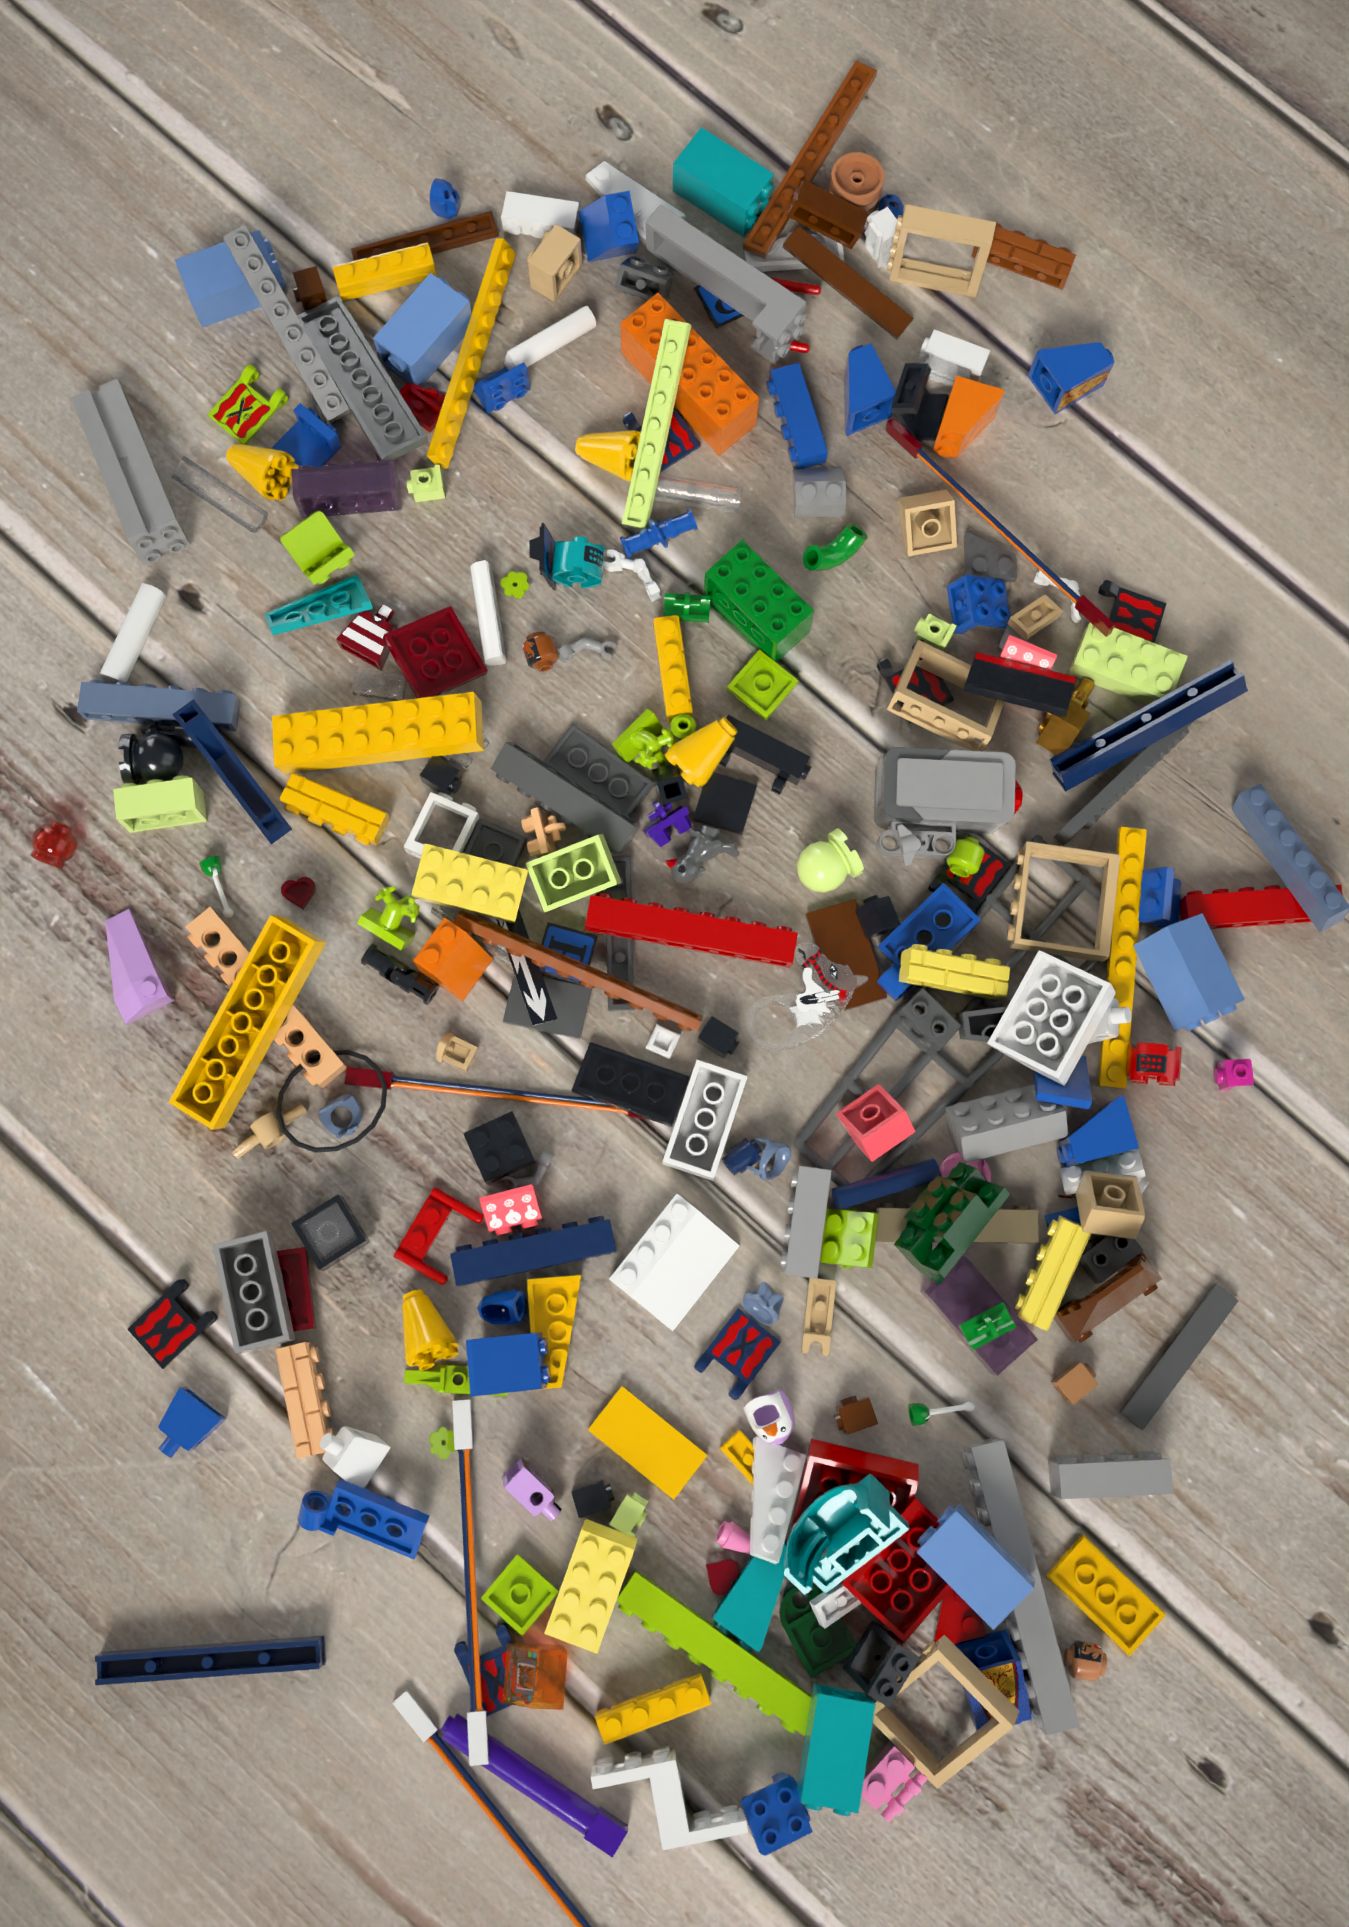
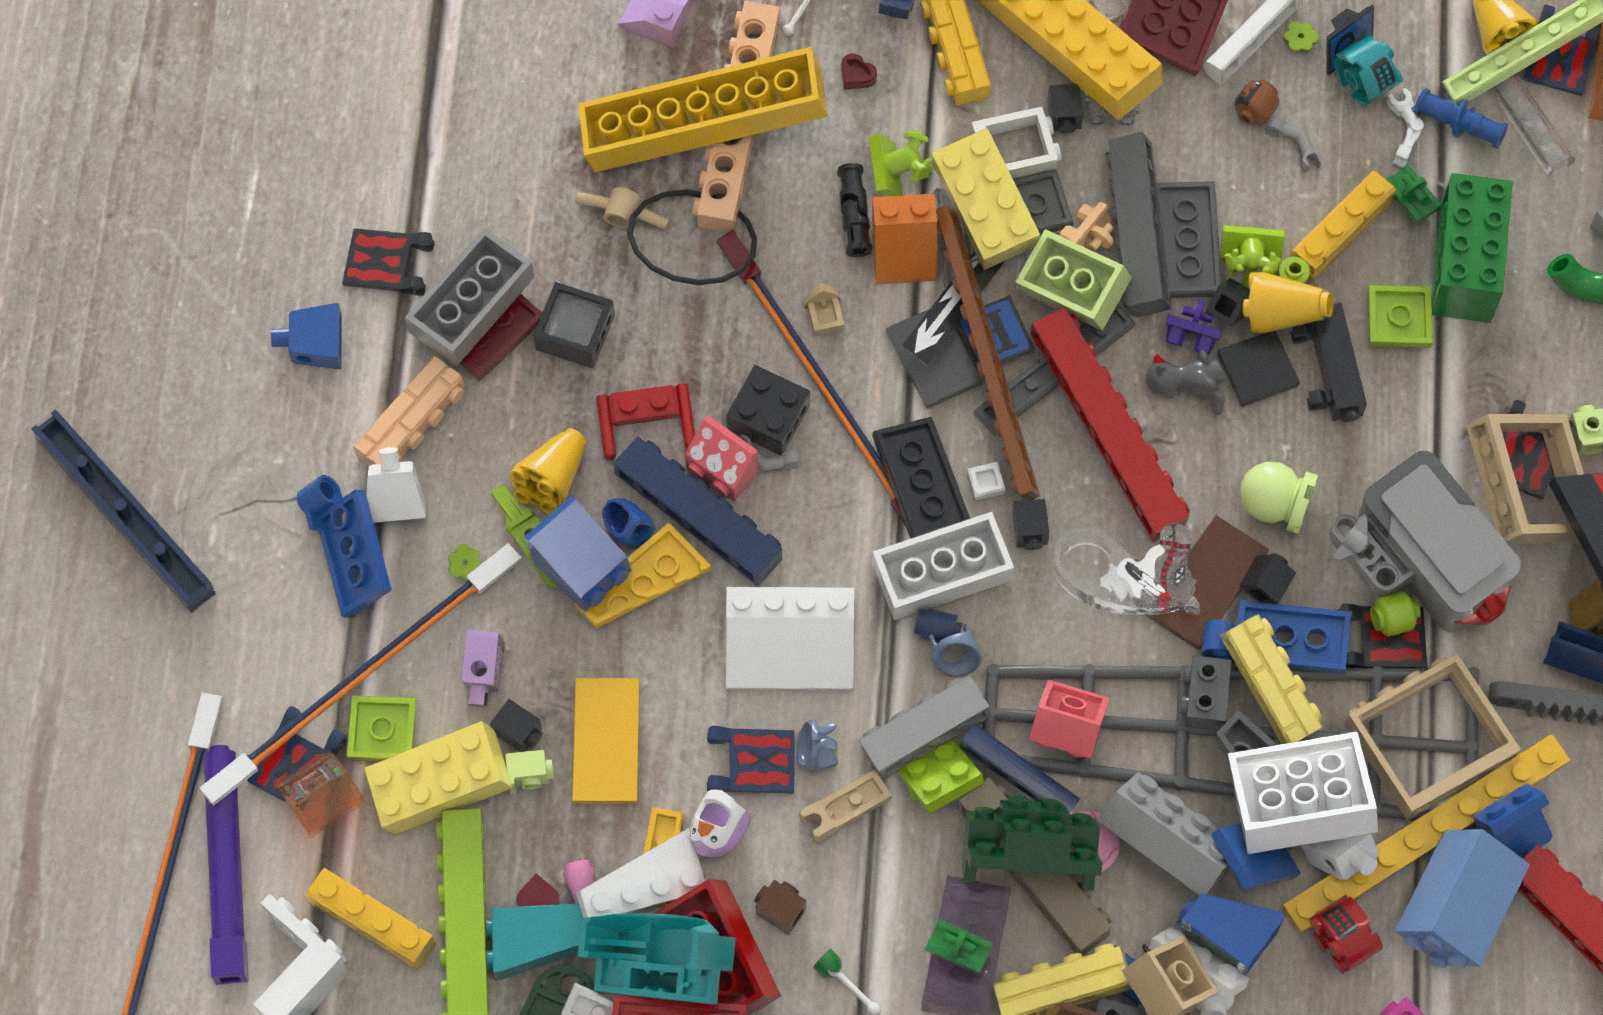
camera: 55 degrees right, 10 degrees down
sand blue piece [318,1094,362,1139] -> none

